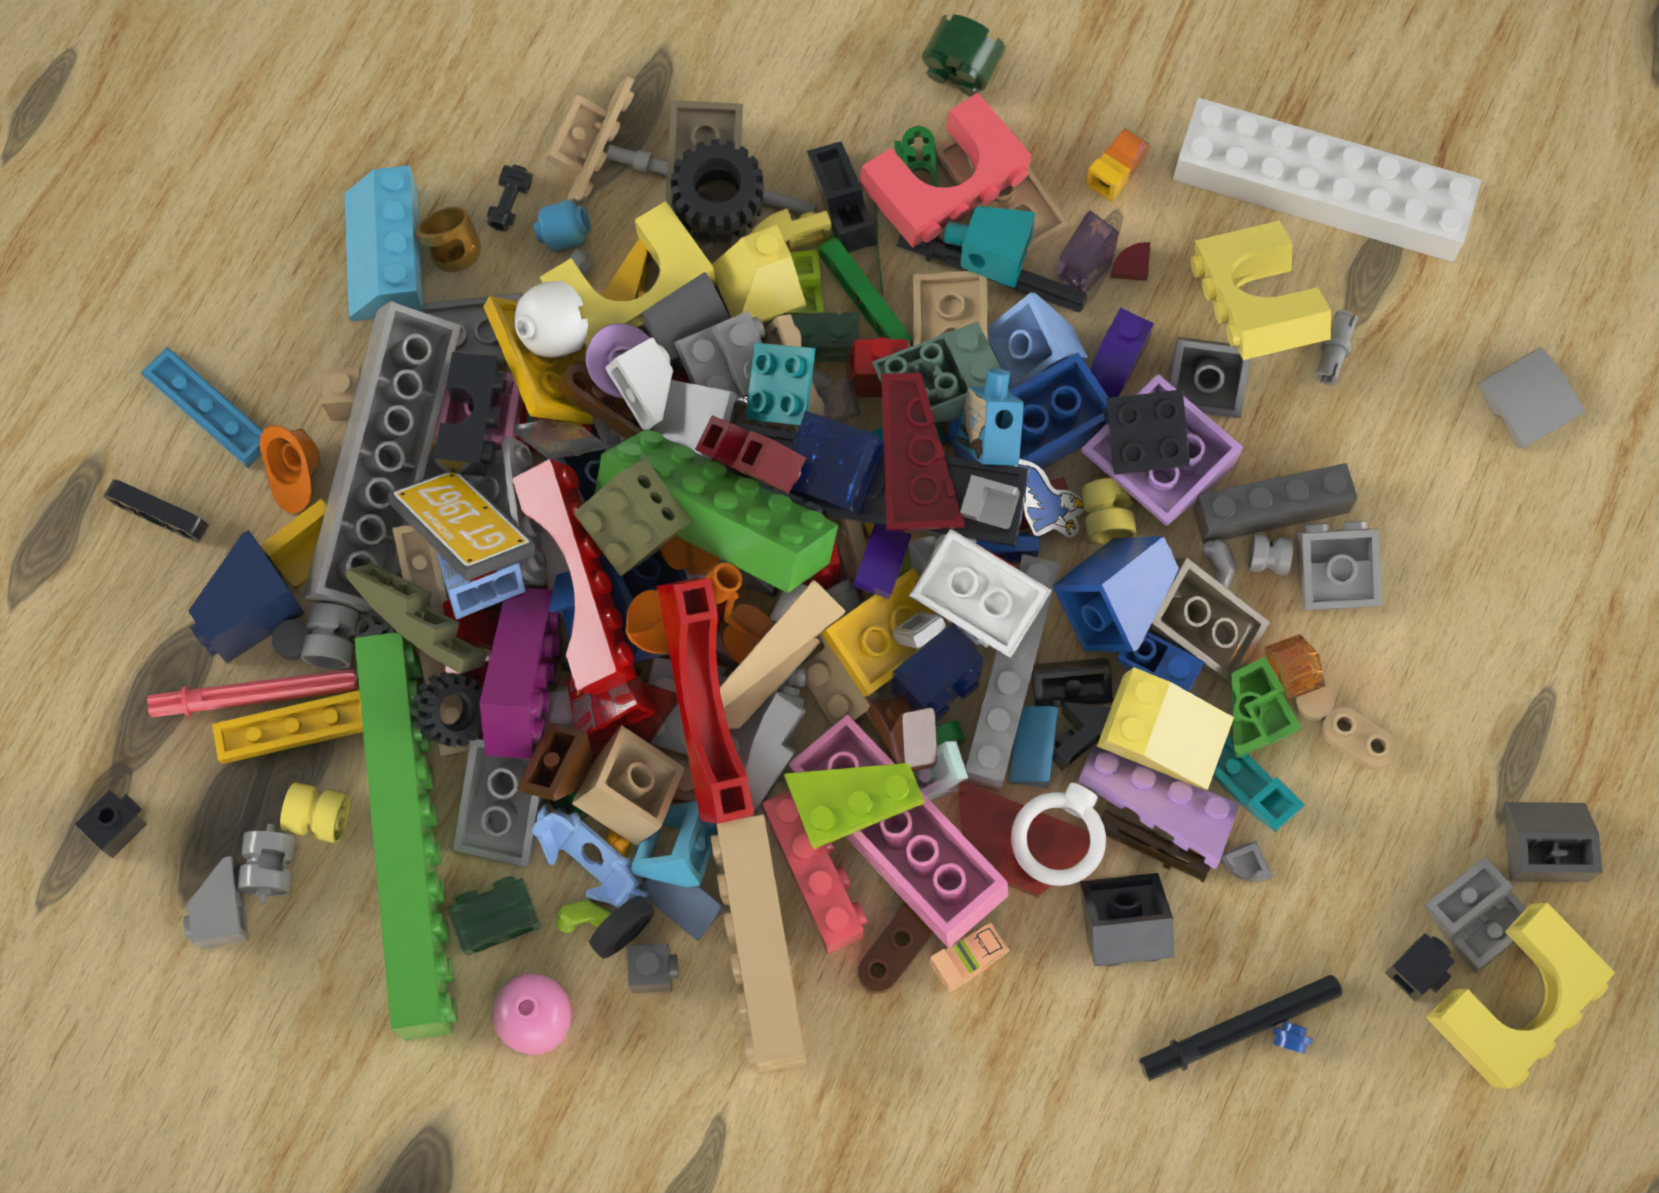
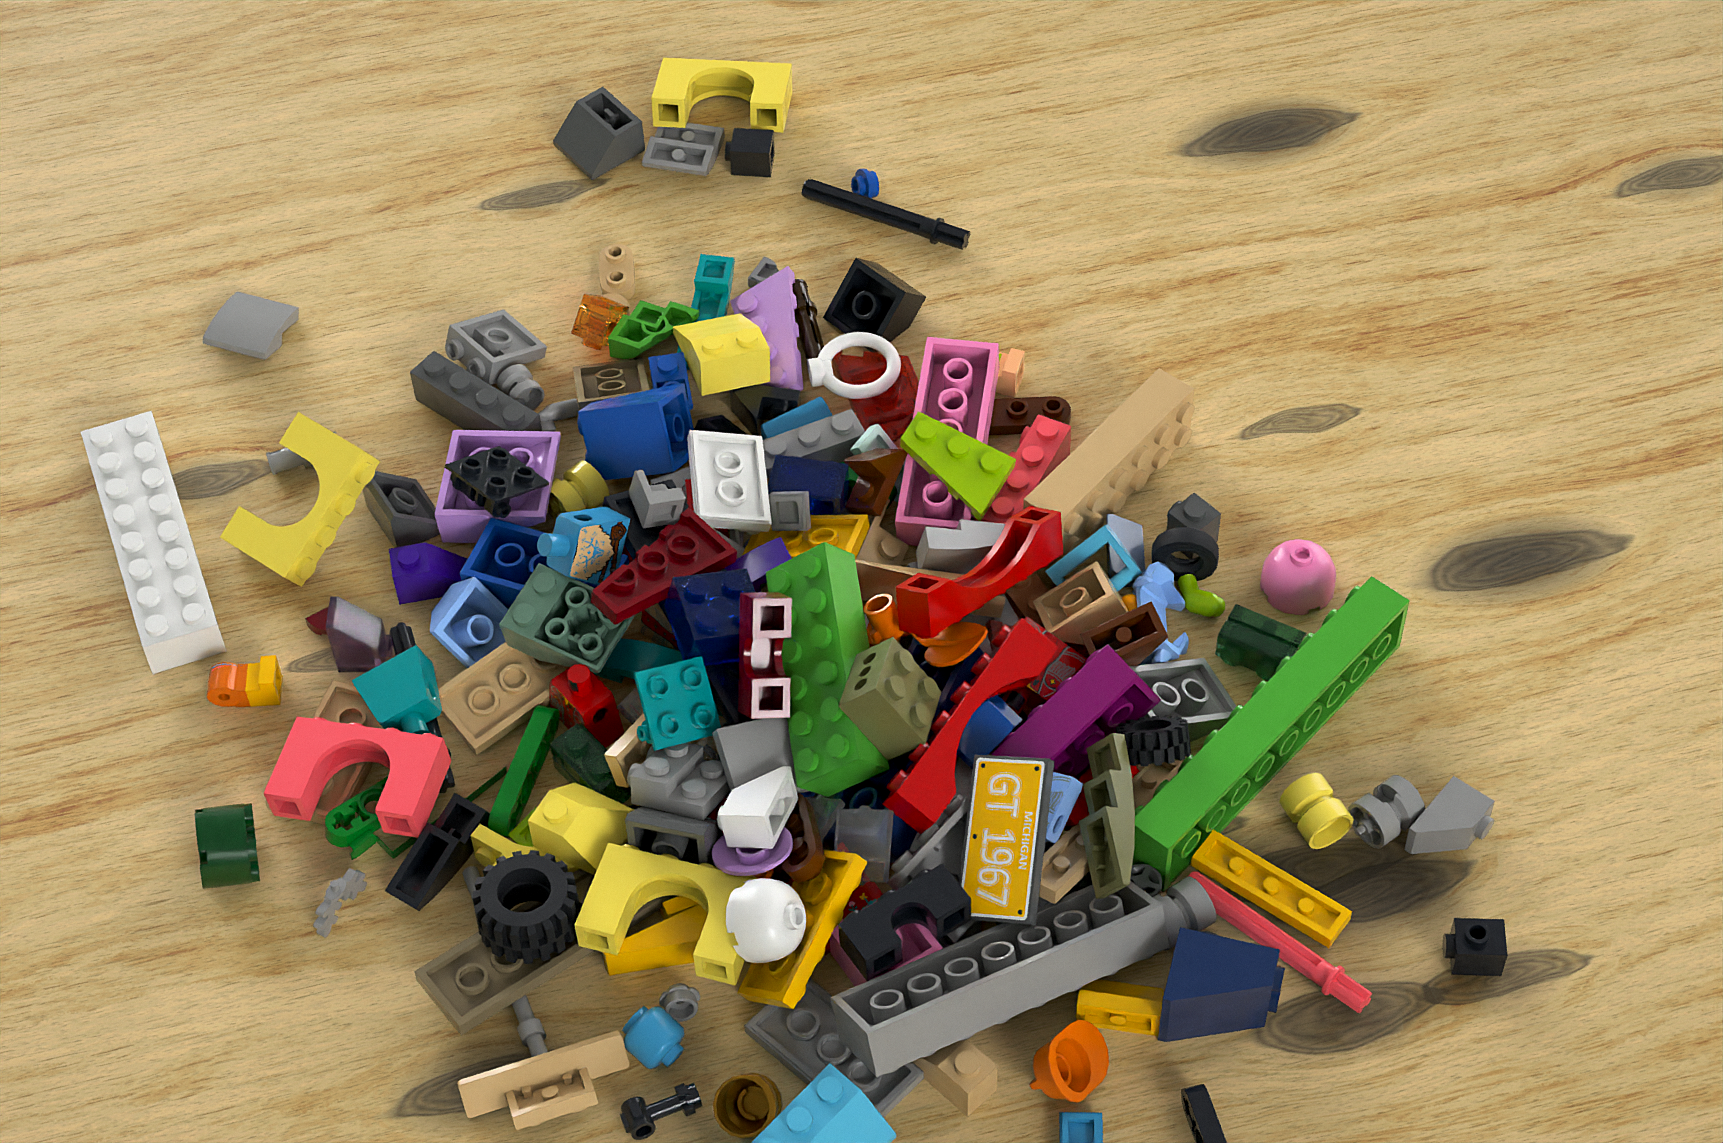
camera: 130 degrees left, 20 degrees down
none -> light grey animal [313,868,367,938]

